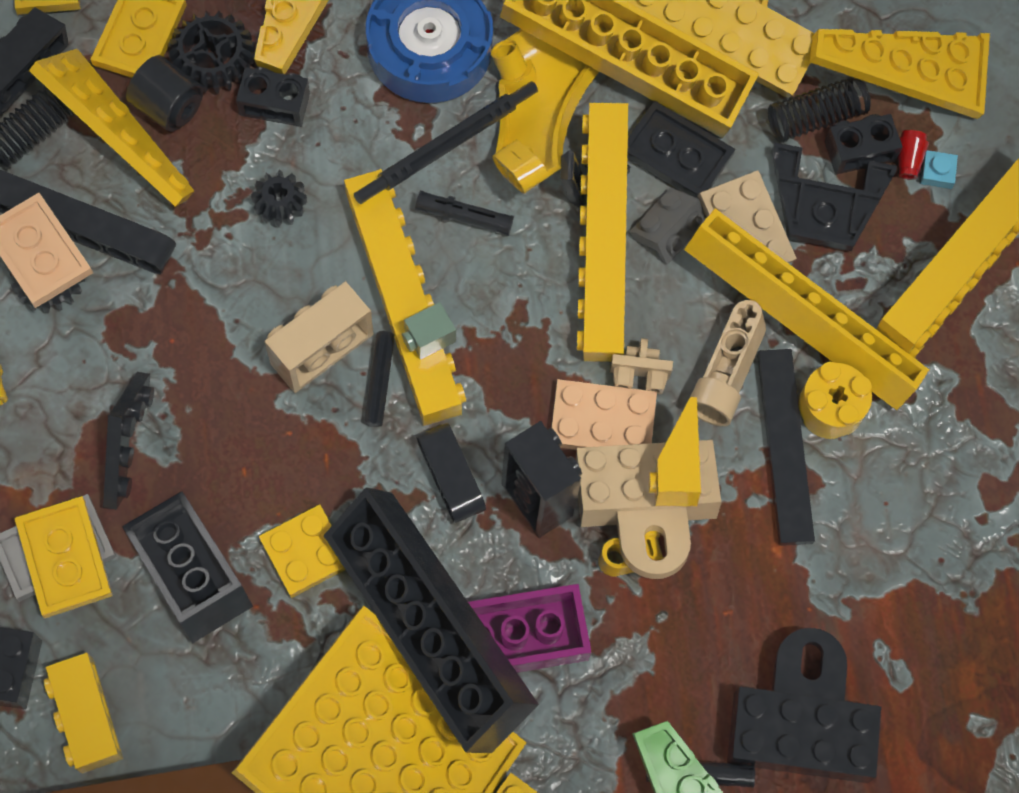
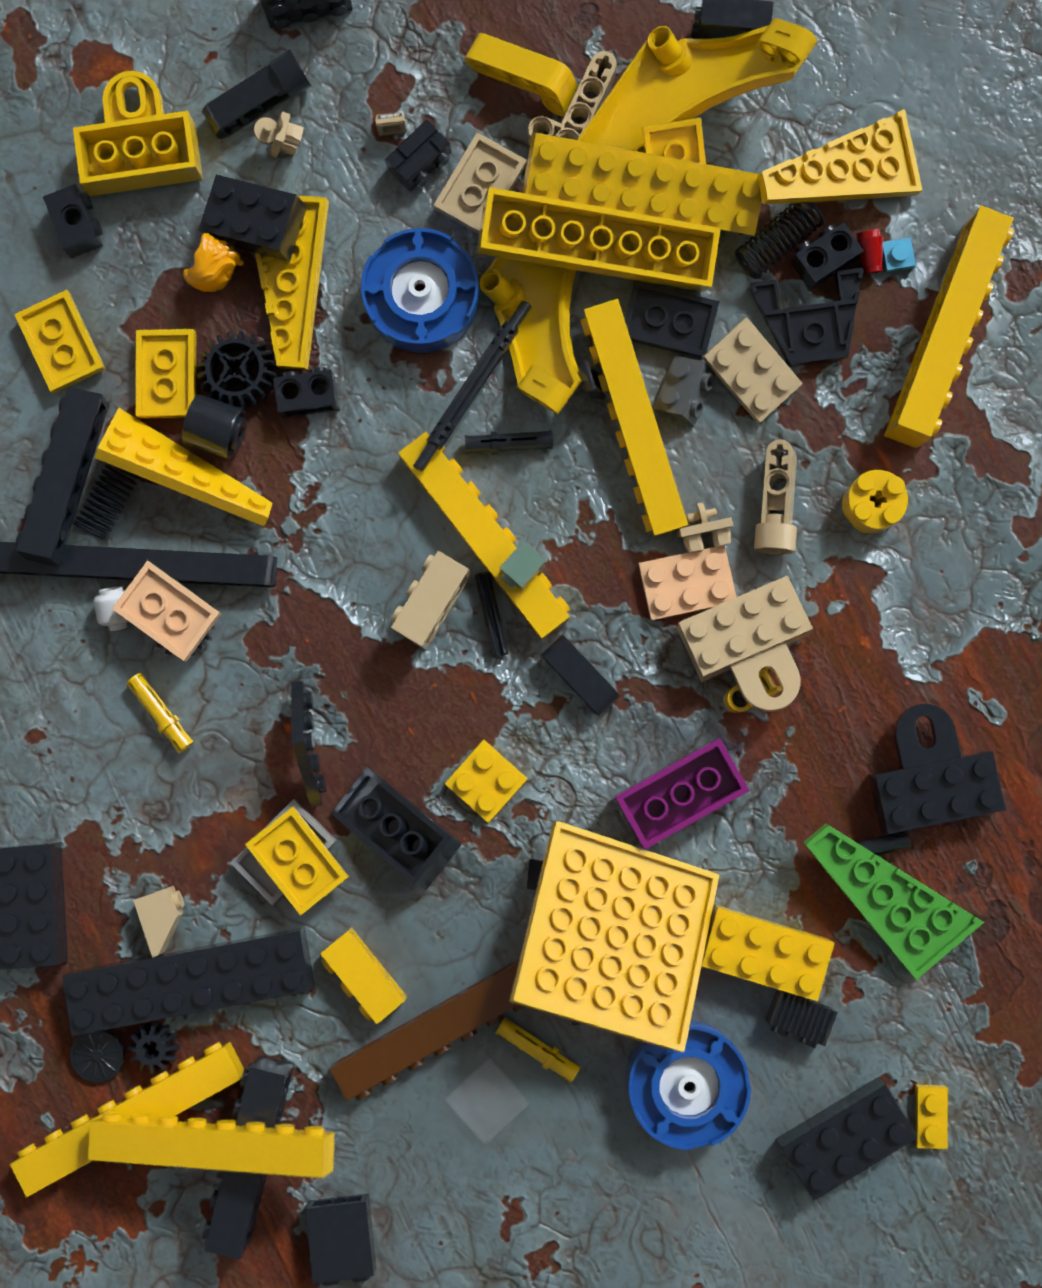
camera: 10 degrees left, 15 degrees up
black gear [251,169,307,227] -> none
black brick [323,487,539,753] -> none
black brick [501,421,582,538] -> none
yellow slope [648,397,701,506] -> none
yellow brick [684,208,930,410] -> none
black tile [757,349,815,546] -> none

